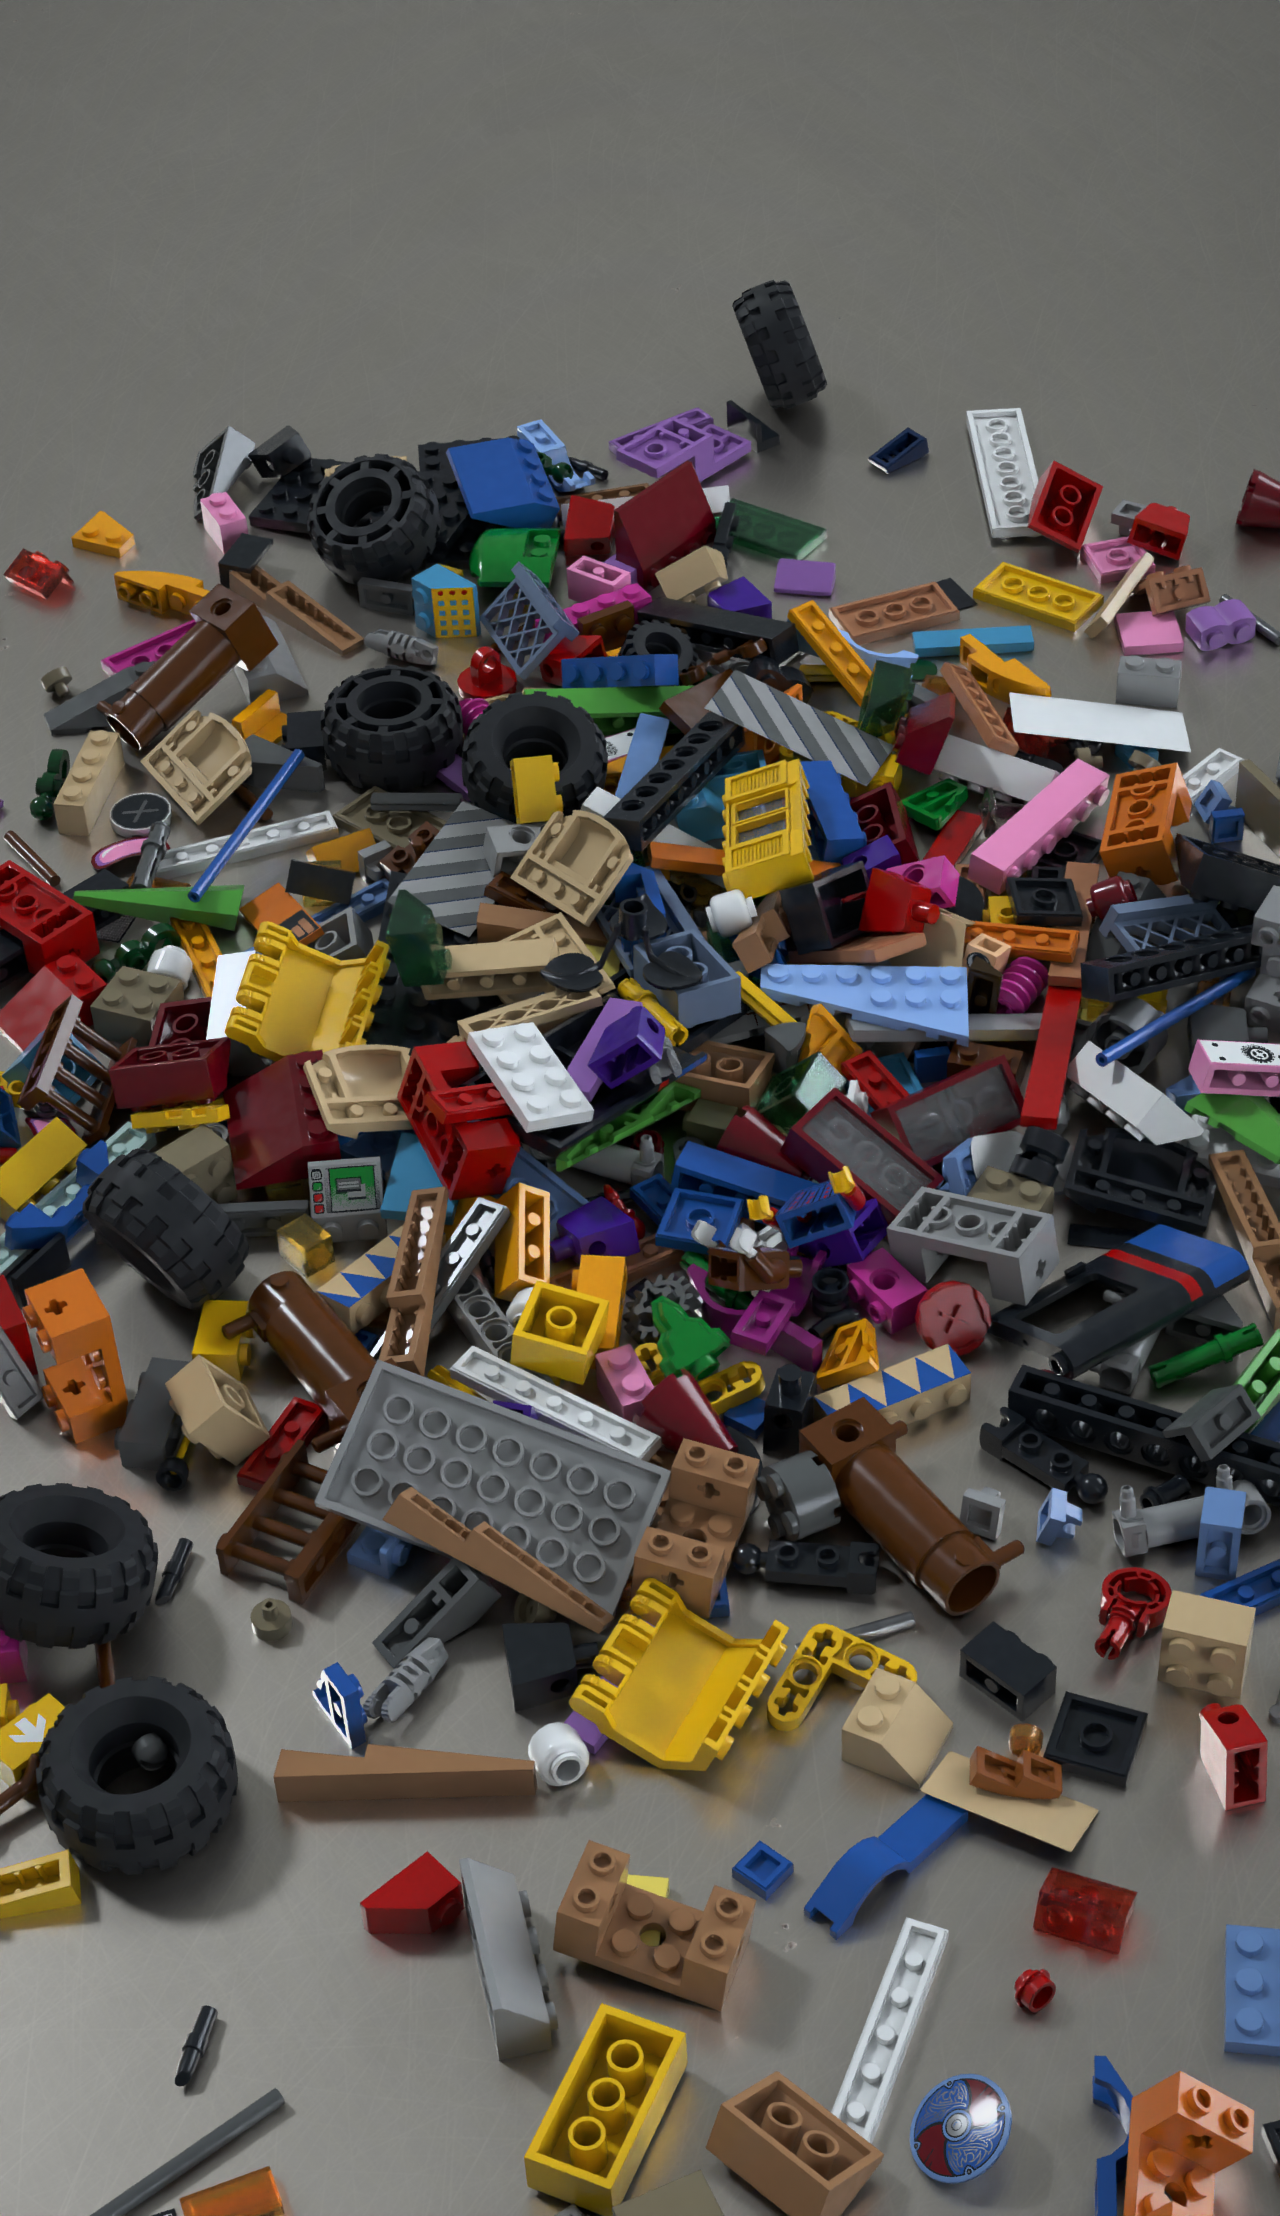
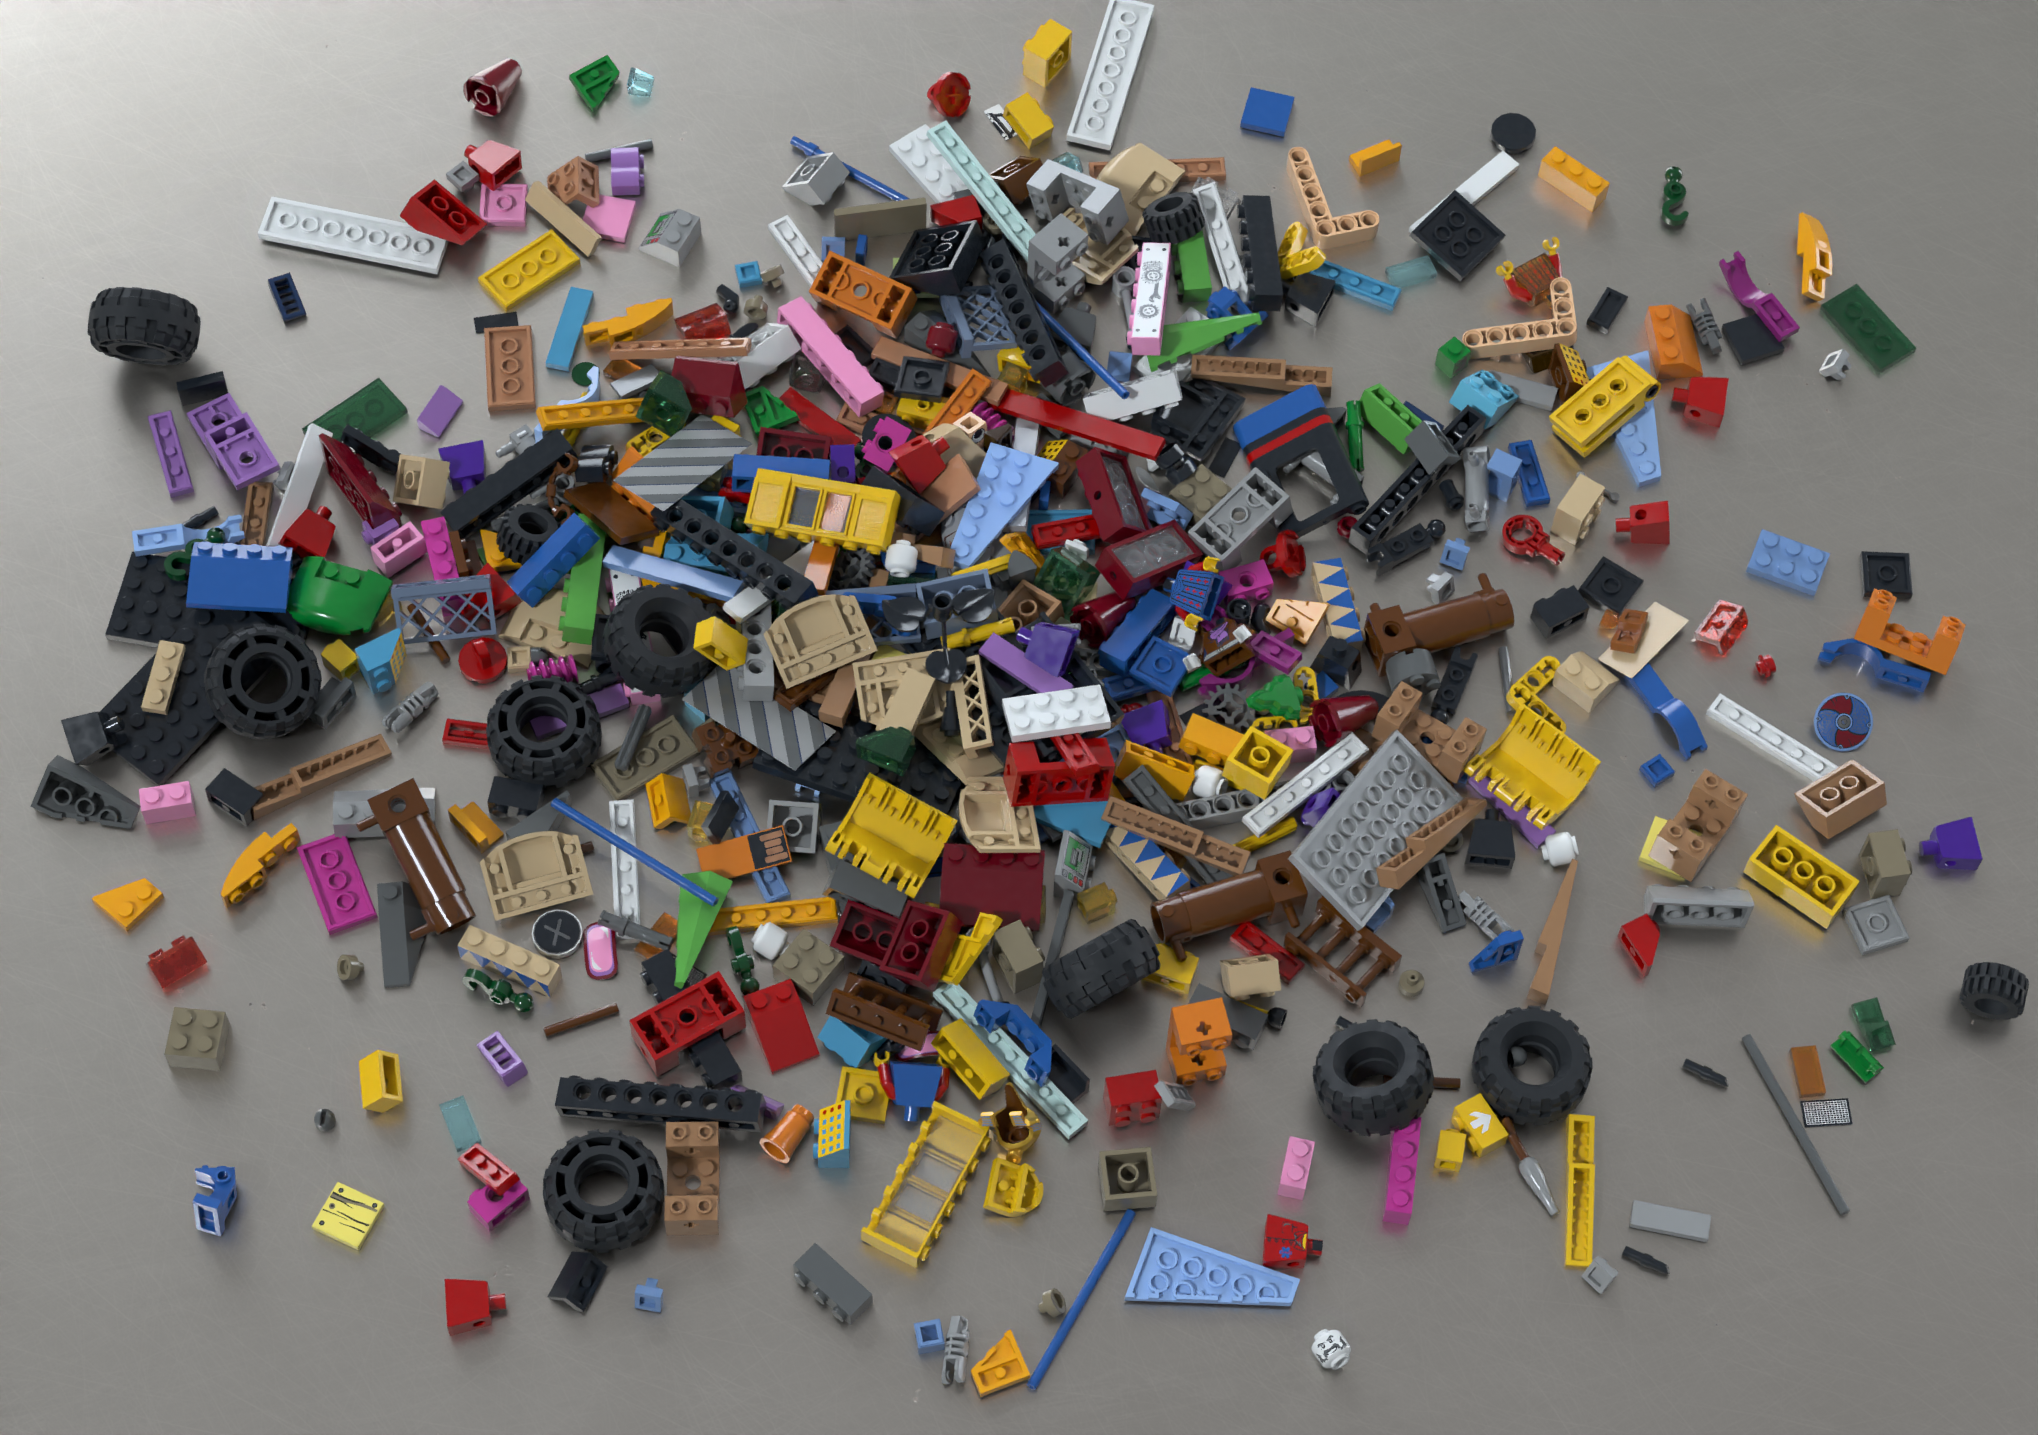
camera: 80 degrees left, 20 degrees up
white sticker [1009,692,1191,752] -> none

